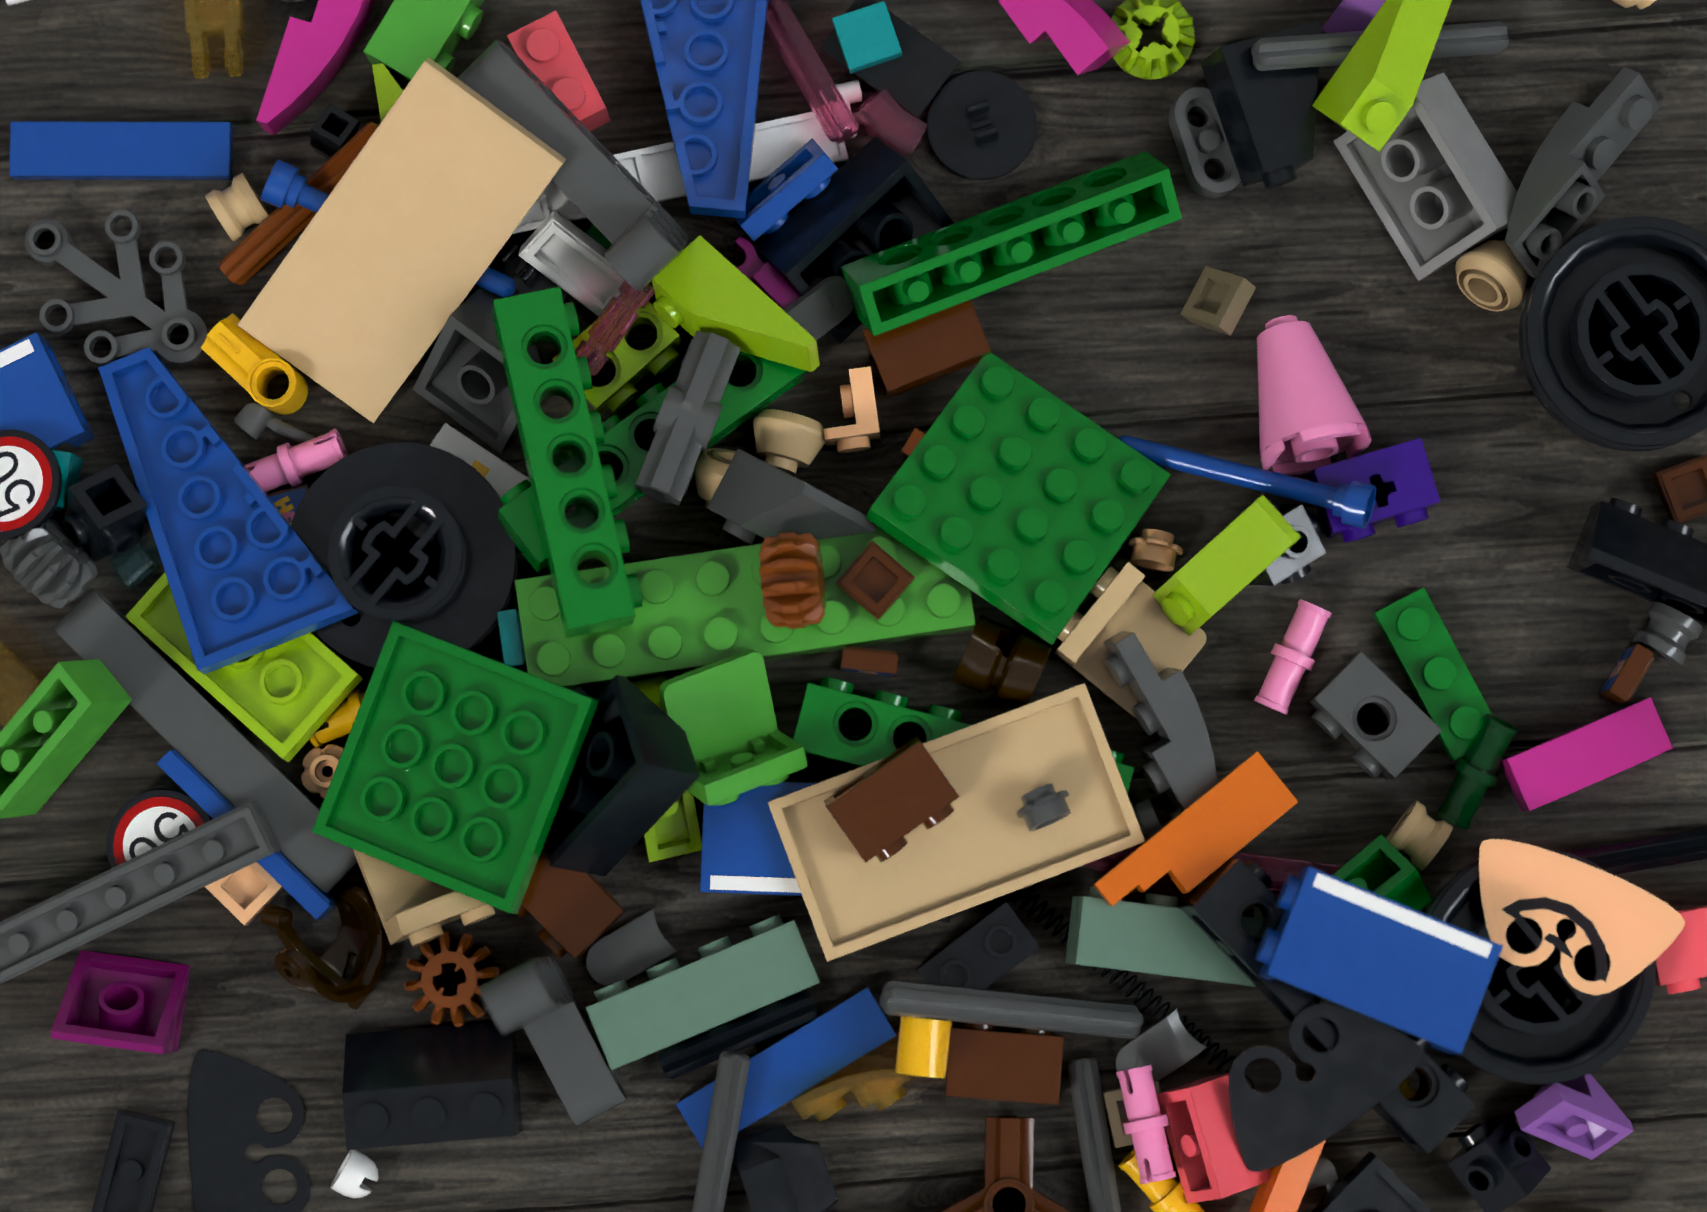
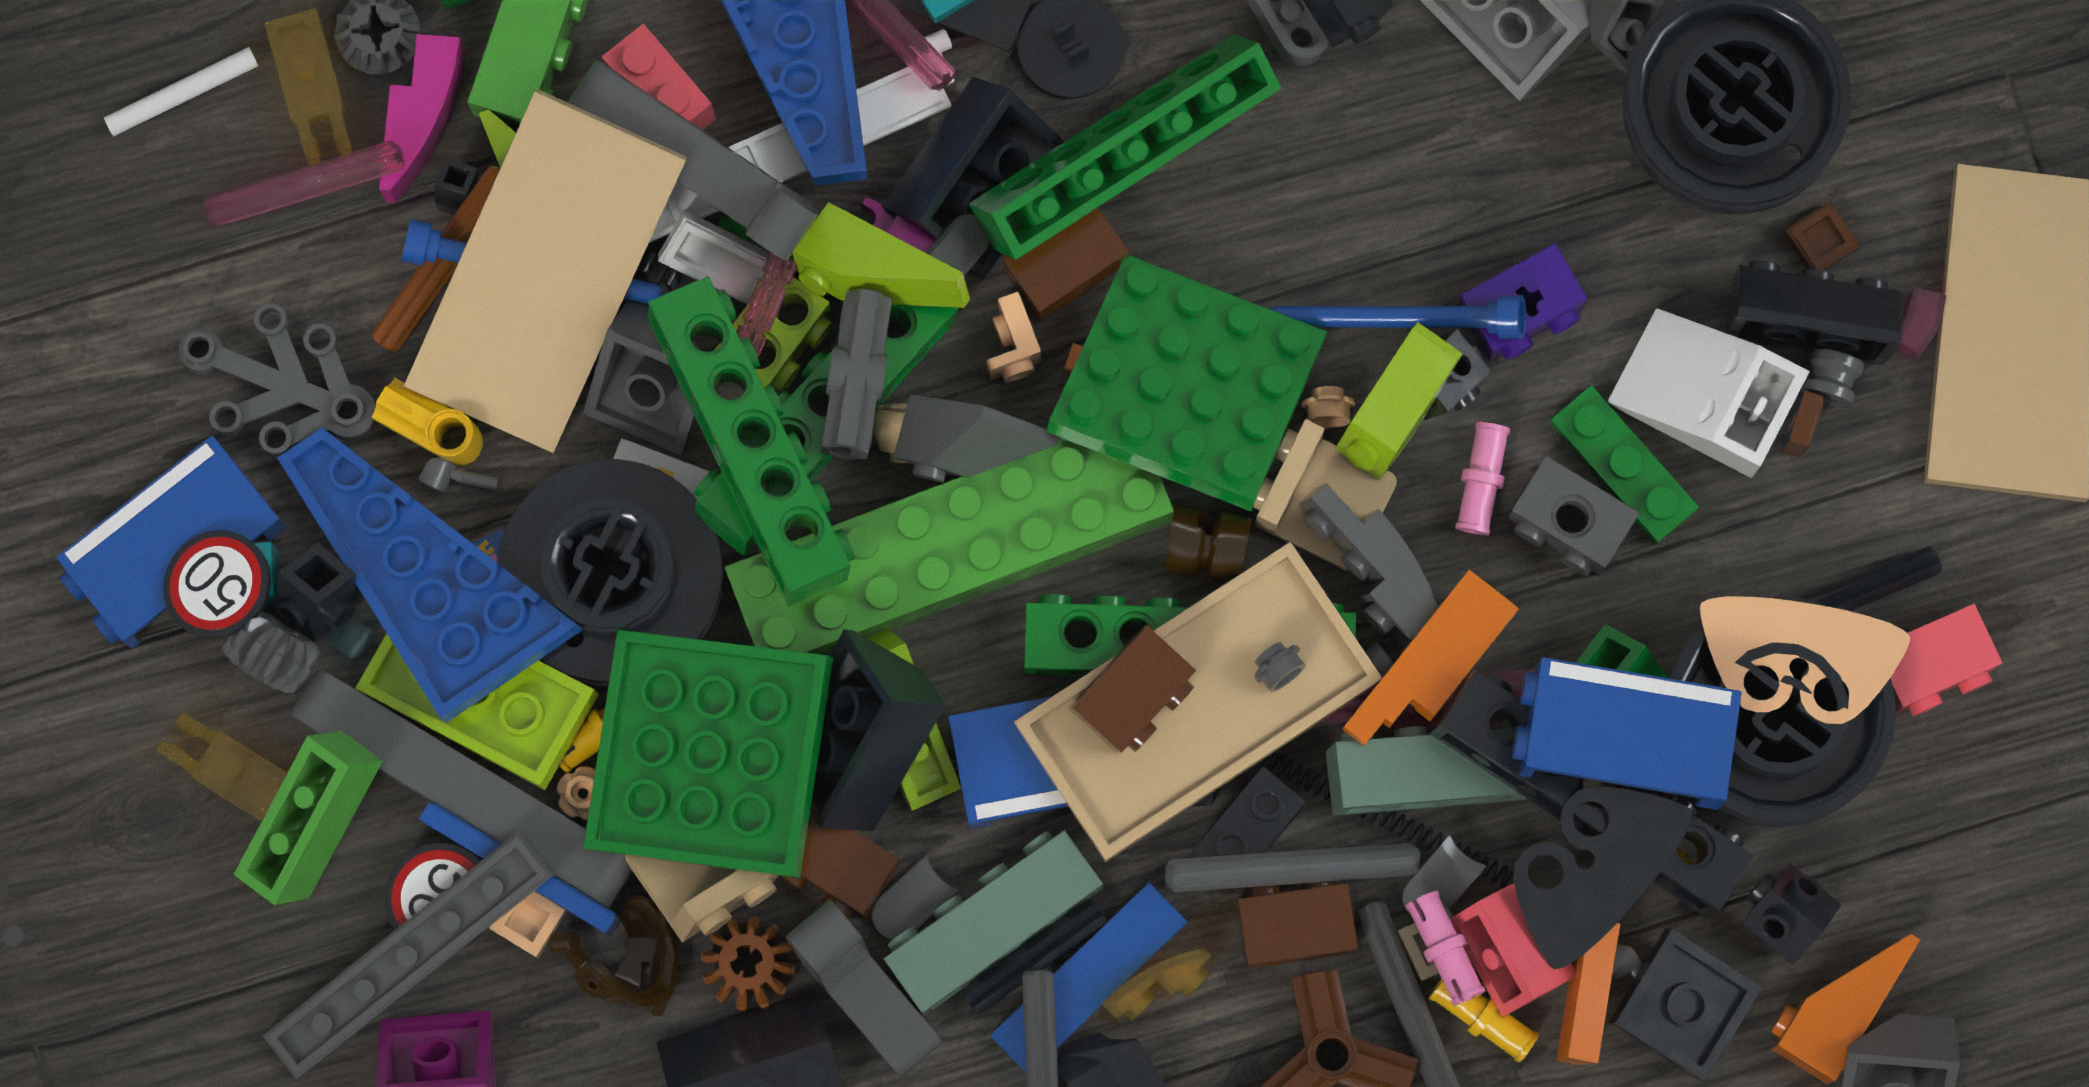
camera: 15 degrees left, 5 degrees down
blue tile [9,122,233,180] -> none
tan wheel [205,172,269,242] -> none
bright pink pin [244,429,348,493] -> none
teal tile [497,609,527,669] -> none
bright green bracket [659,649,808,806] -> none
blue plate [735,138,838,241] -> none
tan cone [753,409,825,475] -> none
dark orange gear [759,531,826,629] -> none
reddish brown tile [835,540,915,621] -> none
reddish brown tile [841,646,899,678] -> none
clear pink piece [851,89,928,157] -> none
yellow piece [895,1016,952,1078] -> none
dark tan plate [1181,266,1256,336] -> none
bright pink cone [1257,315,1372,476] -> none
tan wheel [1386,800,1453,871] -> none
dark green pin [1437,714,1518,829] -> none
tan cone [1455,240,1528,312] -> none
dark pink slope [1501,697,1673,812] -> none
medium lavender slope [1514,1073,1634,1160] -> none
none -> clear pink axle [204,141,405,226]
none -> white slope [1607,308,1810,478]

